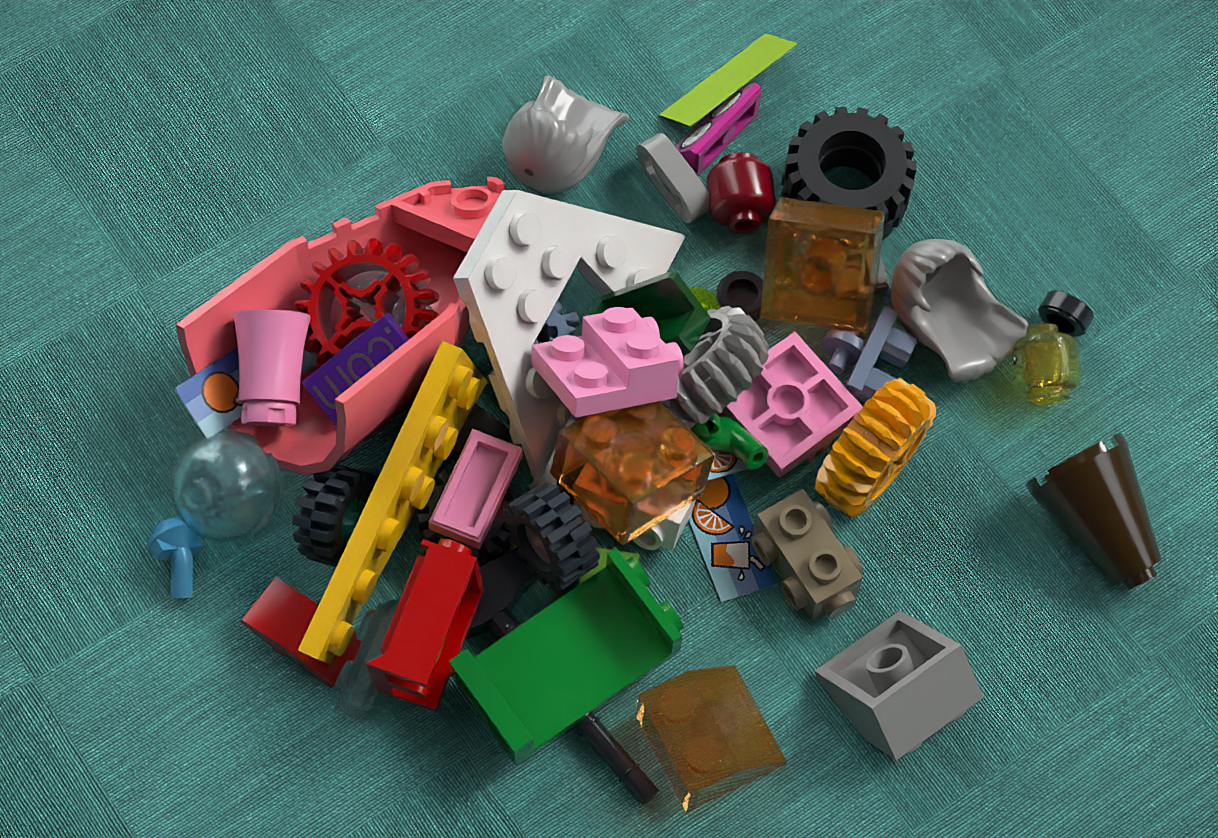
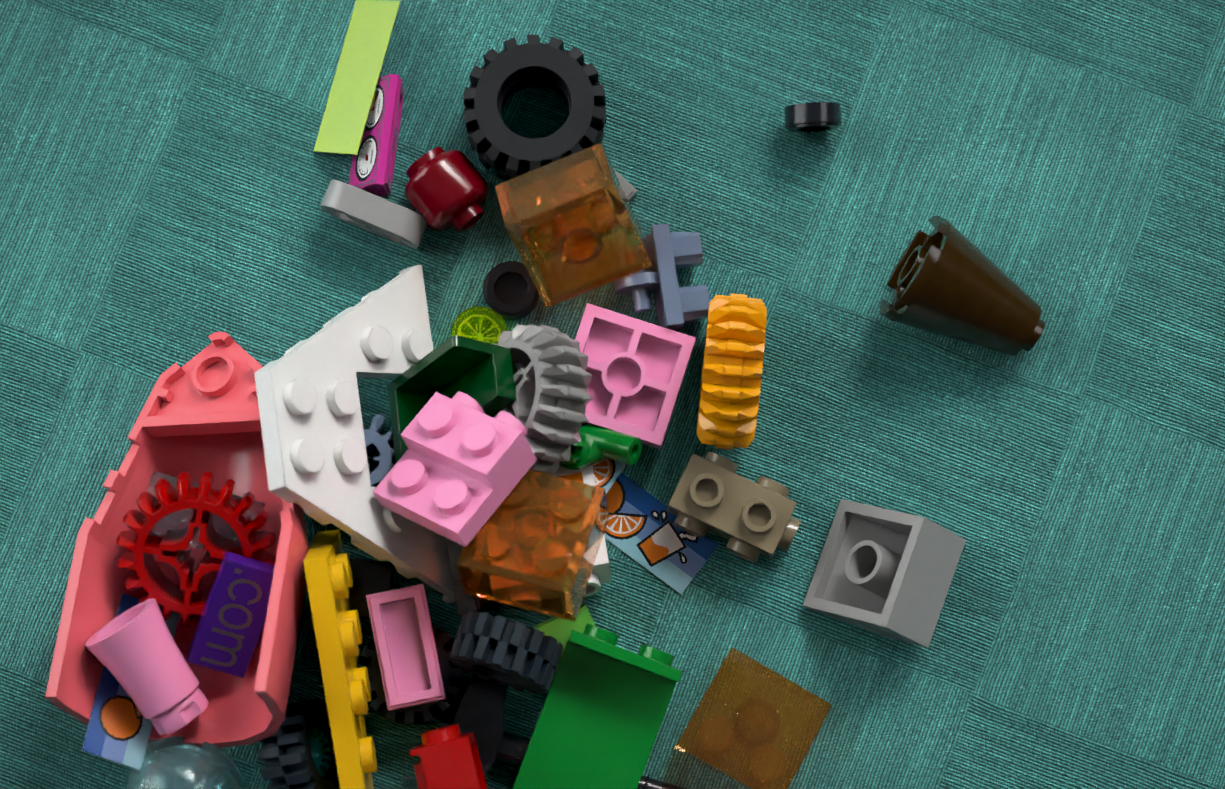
camera: 30 degrees left, 15 degrees up
light grey piece [502,75,629,194] -> none
light grey piece [891,239,1028,384] -> none
clear yellow head [1010,324,1081,405] -> none

